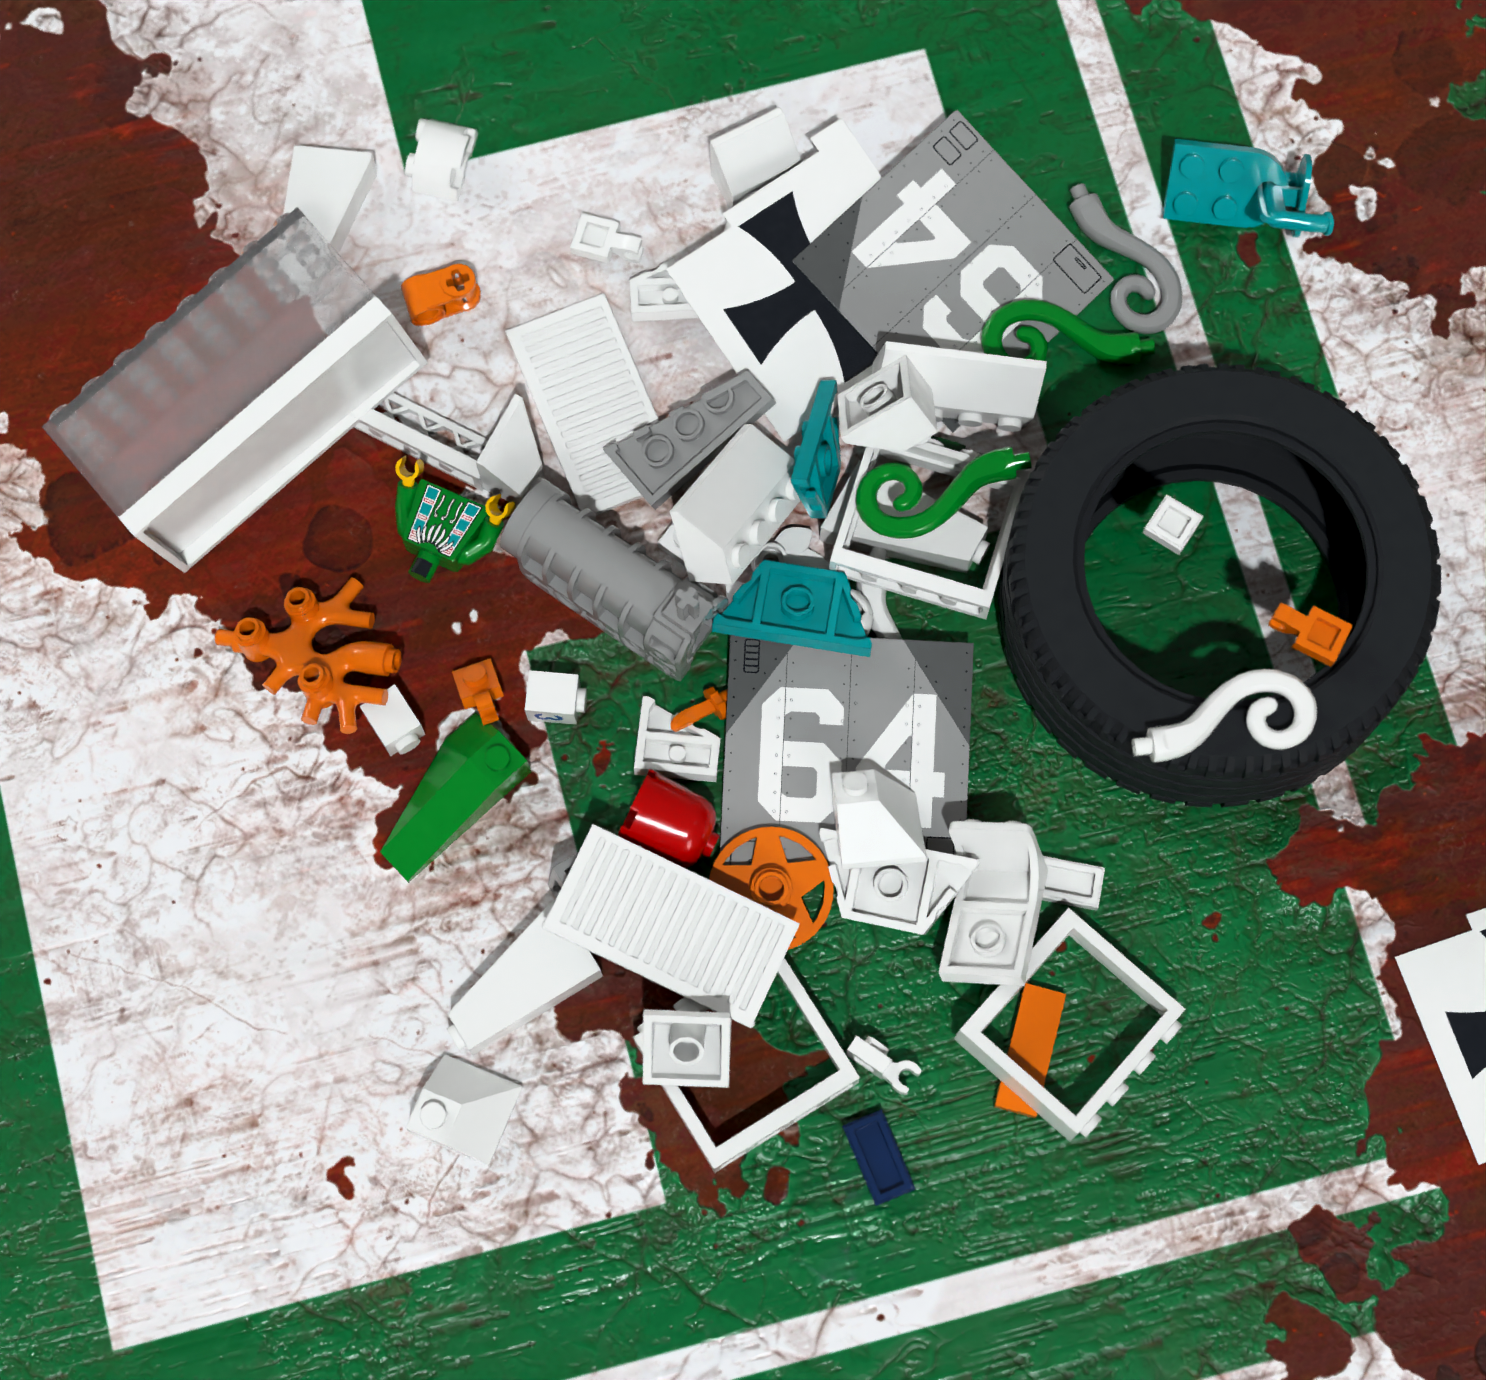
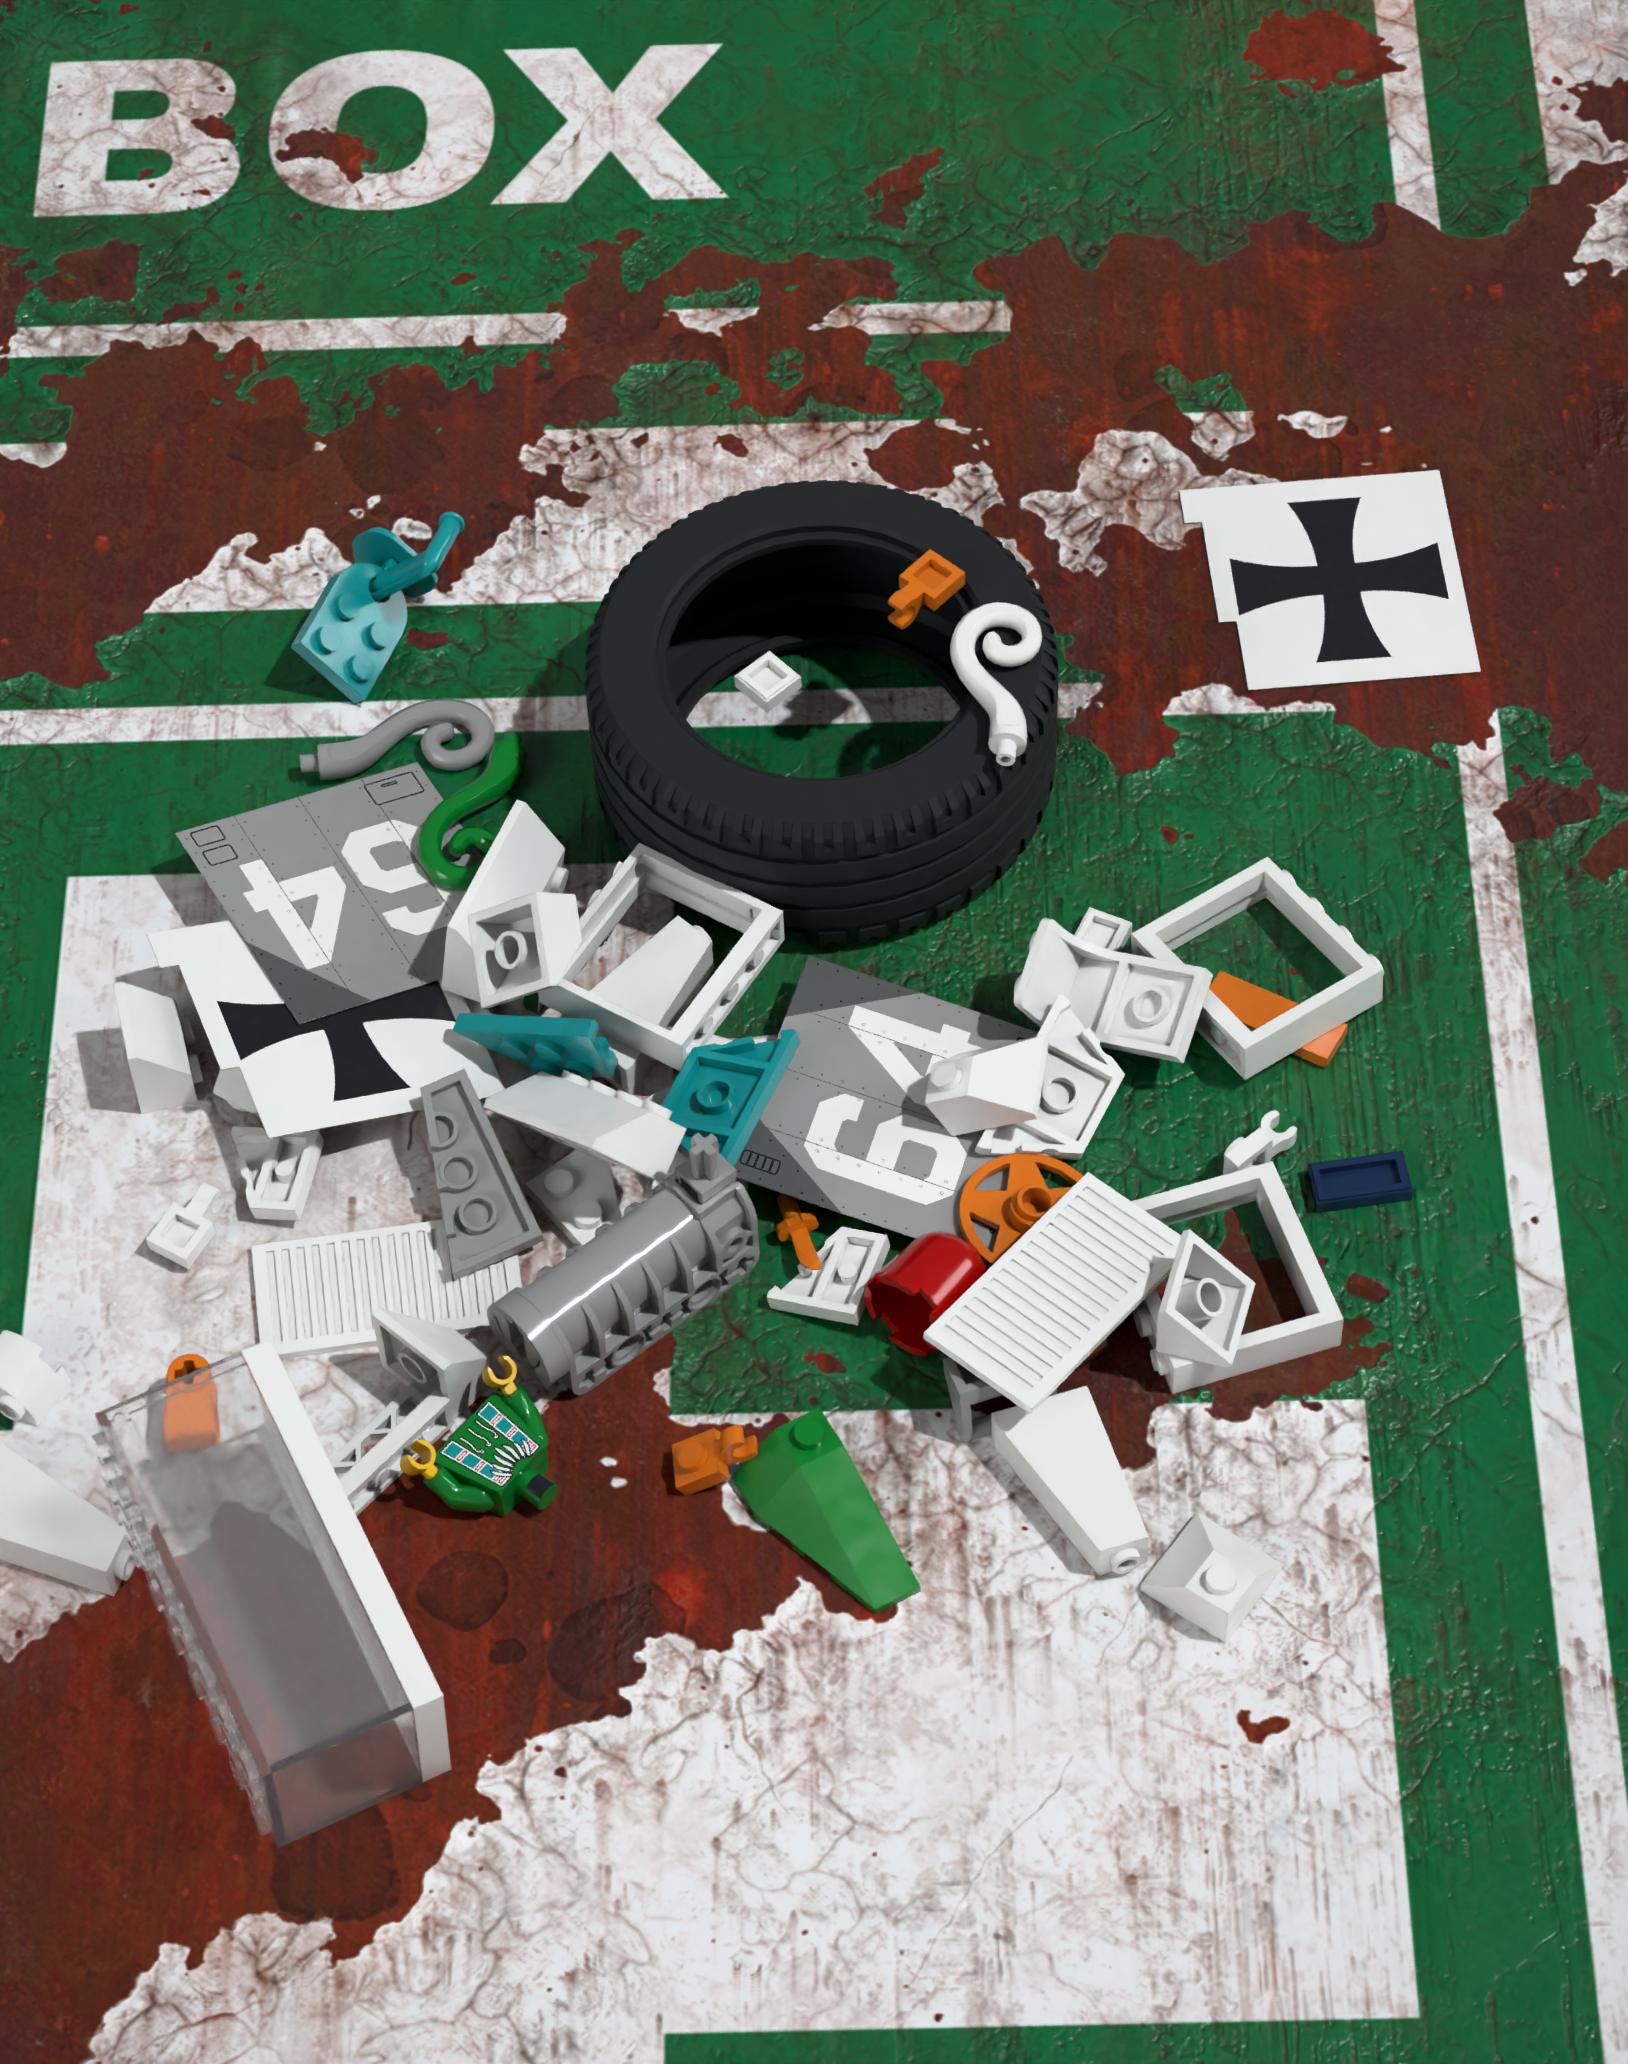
camera: 75 degrees left, 20 degrees down
orange plant [215,577,401,734] -> none
white brick [360,684,425,756] -> none
white brick [525,670,587,725] -> none
green plant [855,446,1032,539] -> none

